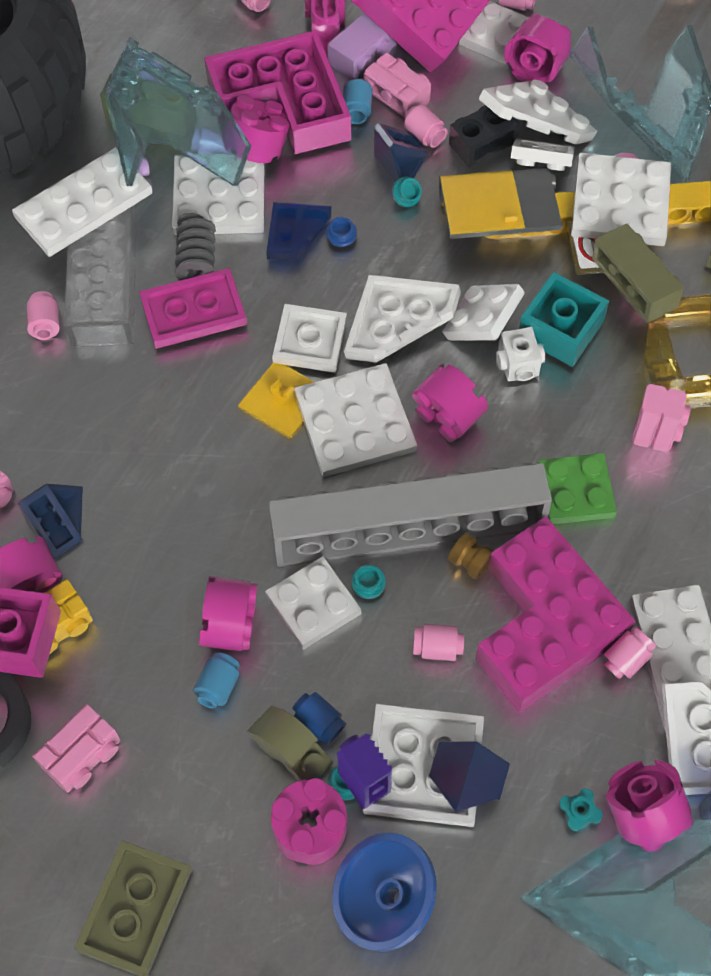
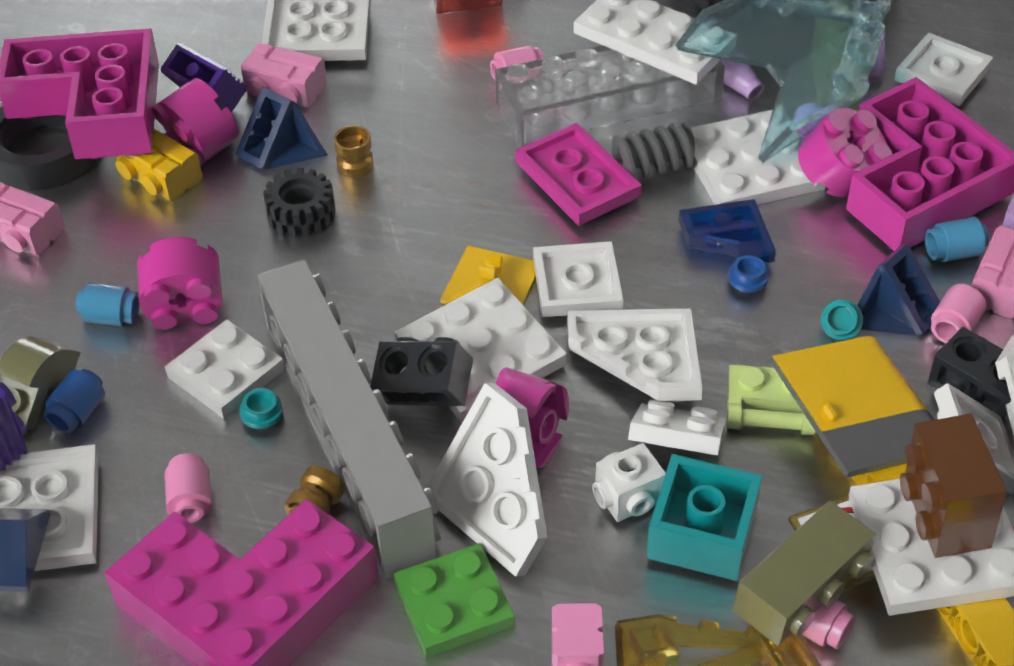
camera: 75 degrees right, 15 degrees down
none -> black tyre [263,168,336,238]
none -> pearl gold wheel [333,125,374,178]
none -> black brick [370,337,473,406]
none -> white plate [427,383,548,577]
none -> yellowish green plate [727,364,816,436]
none -> white plate [894,32,994,106]
none -> reddish brown brick [900,413,1008,558]

